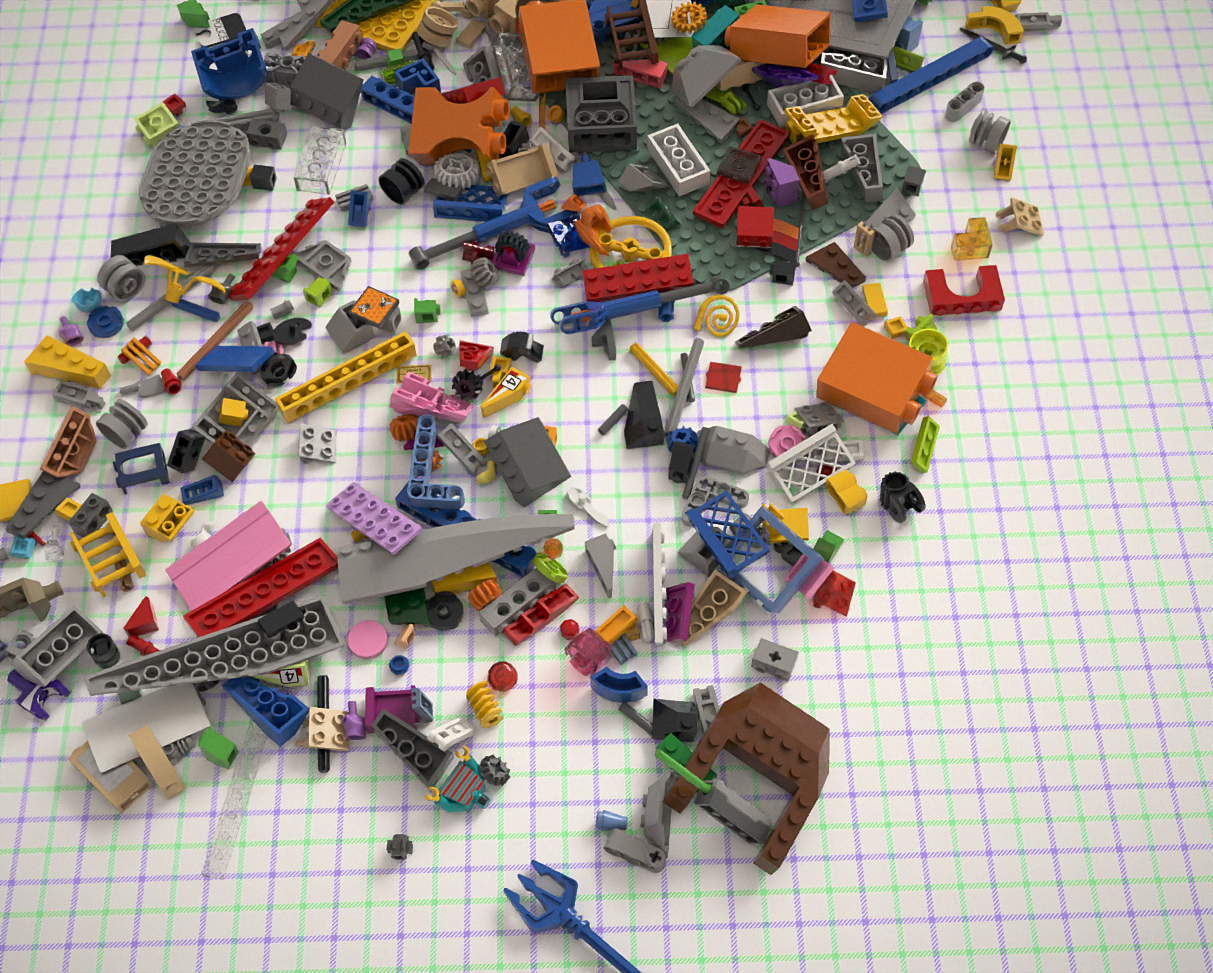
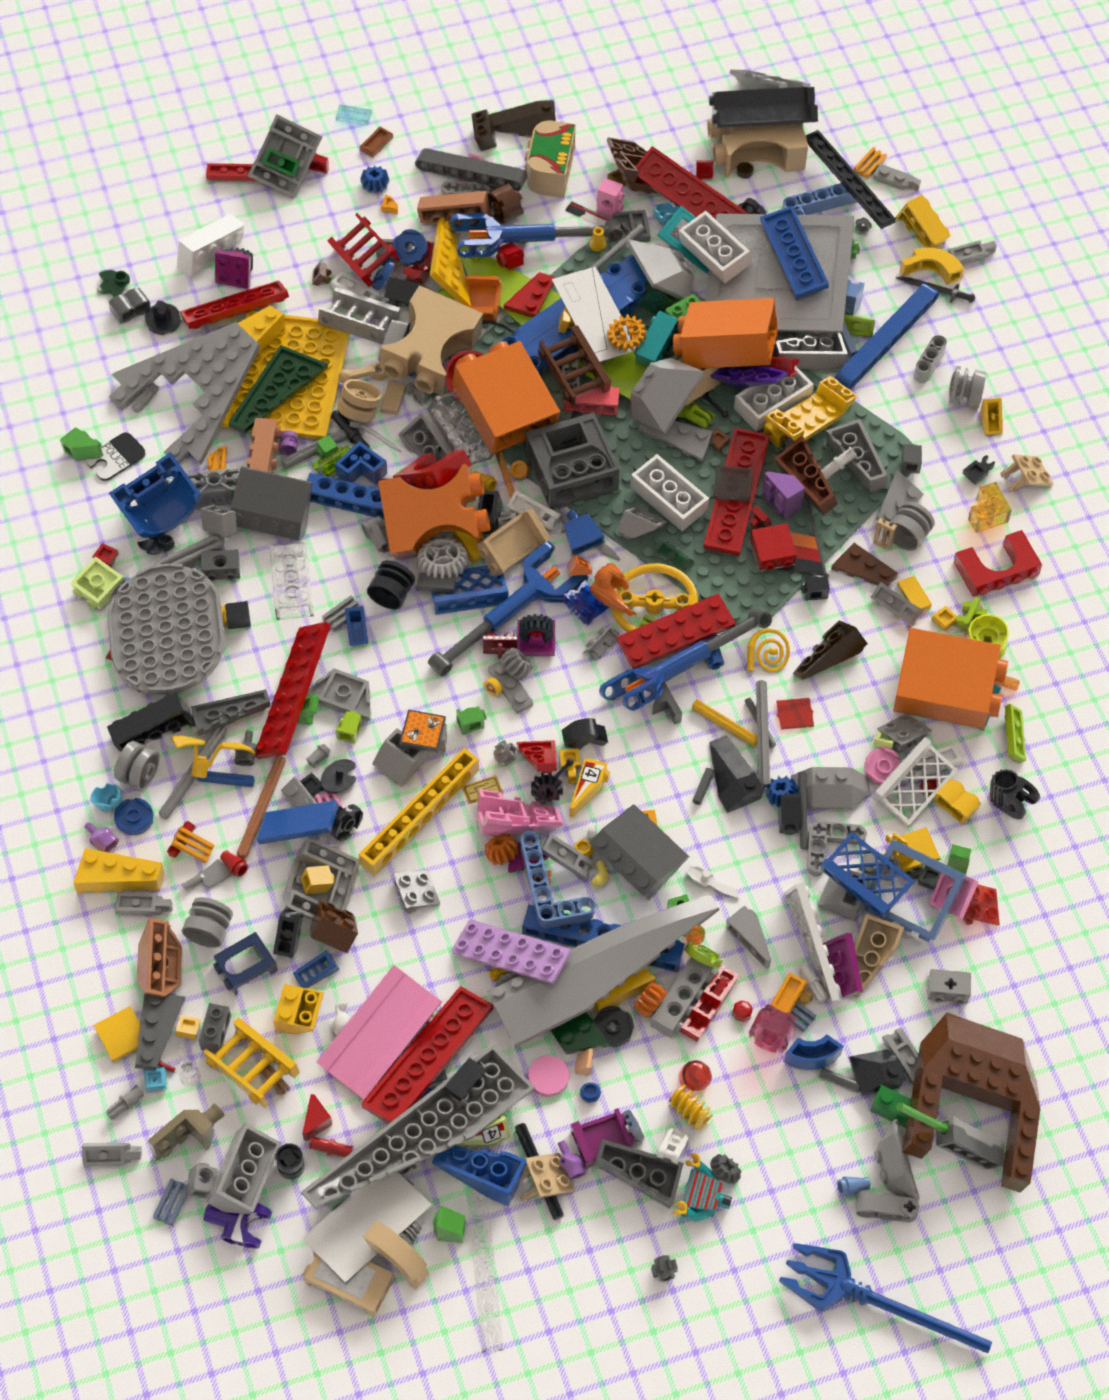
camera: 20 degrees left, 0 degrees up
none -> black plate [962,455,995,485]

